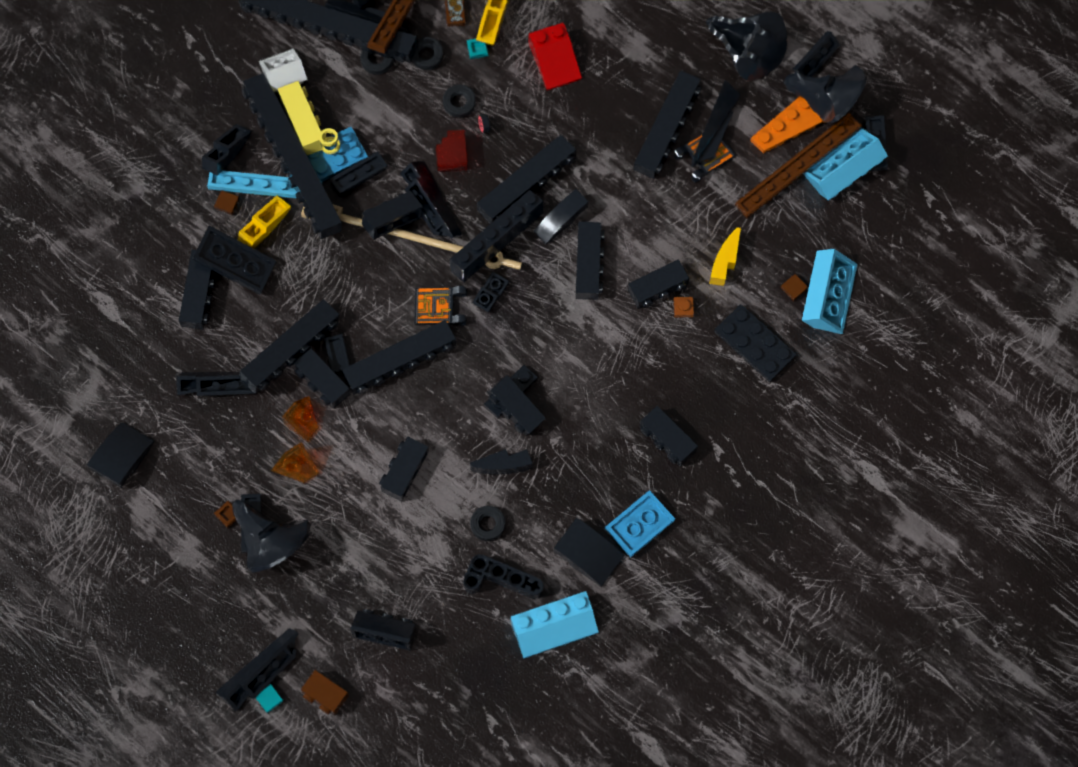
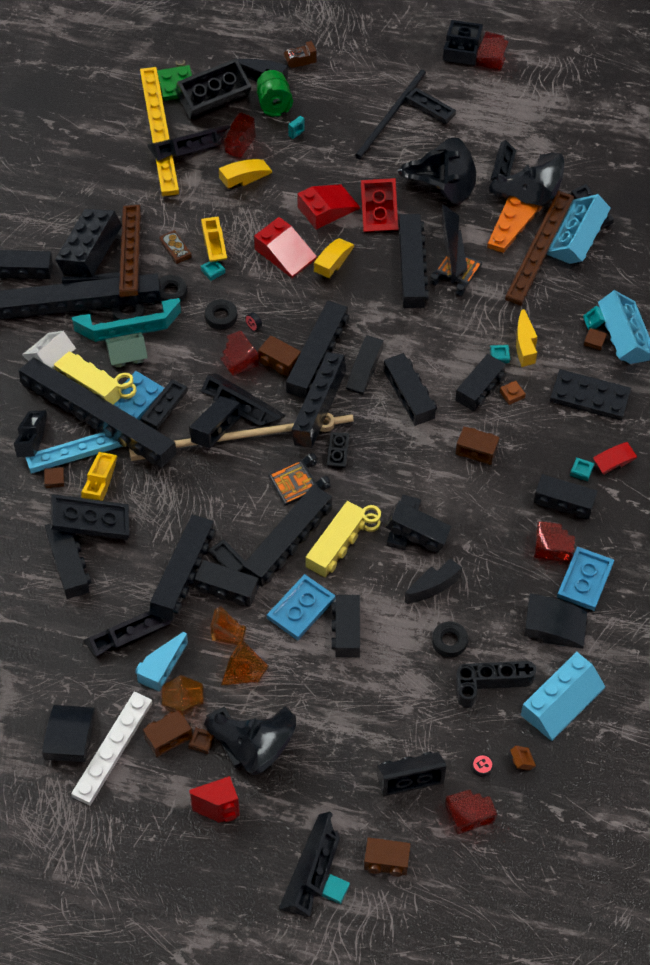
camera: 25 degrees left, 15 degrees down
none -> white plate [71,692,153,806]
none -> teal slope [72,298,181,342]
none -> sand green slope [105,332,148,367]
none -> medium azure slope [136,632,188,692]
none -> reddish brown brick [143,710,192,758]
none -> clear orange slope [162,675,203,711]
none -> red slope [189,776,240,823]
none -> reddish brown brick [258,335,301,377]
none -> dark azure plate [267,574,336,640]
none -> red slope [297,184,360,229]
none -> light yellow hinge [306,501,381,578]
none -> yellow slope [314,238,354,278]
none -> red slope [361,178,398,232]
none -> clear red piece [445,790,497,834]
none -> reddish brown brick [455,426,500,465]
none -> tile [472,755,493,777]
none -> teal tile [490,345,510,363]
none -> dark orange plate [510,746,536,770]
none -> clear red piece [534,521,575,562]
none -> teal tile [570,457,595,482]
none -> teal tile [583,306,605,330]
none -> red slope [593,442,637,475]

